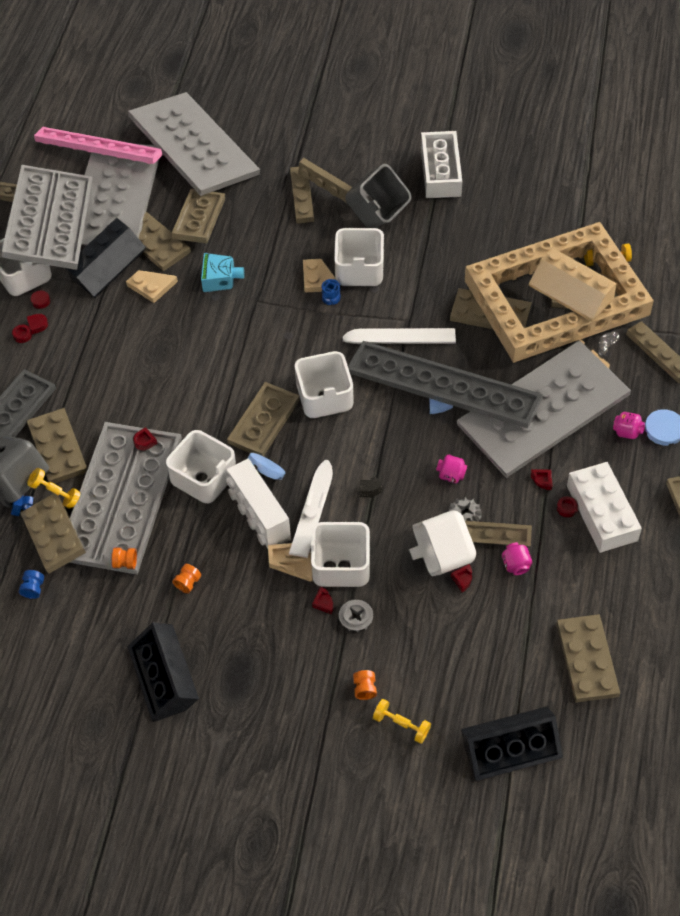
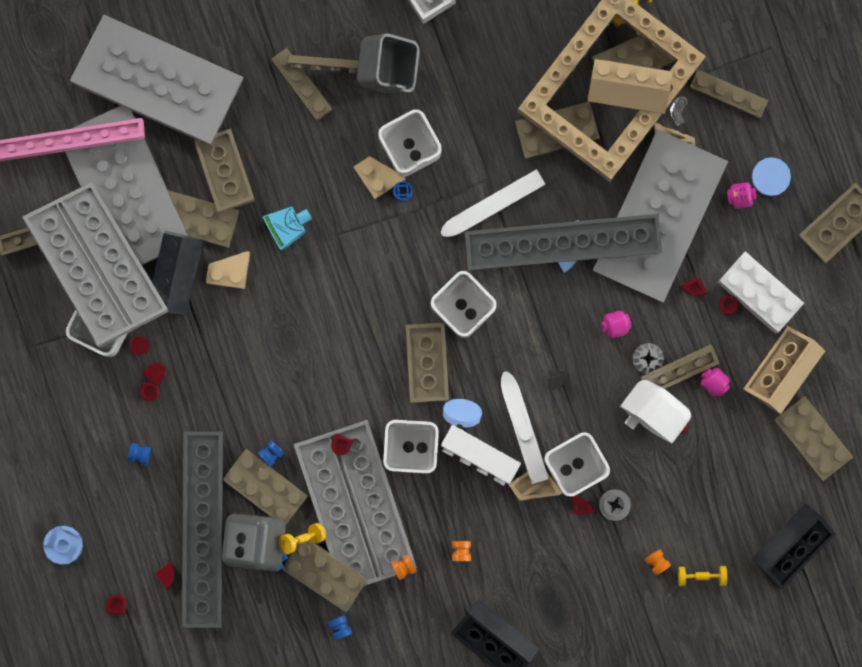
camera: 30 degrees left, 30 degrees up
none -> blue wheel [258,440,285,467]
none -> tan slope [744,326,825,414]

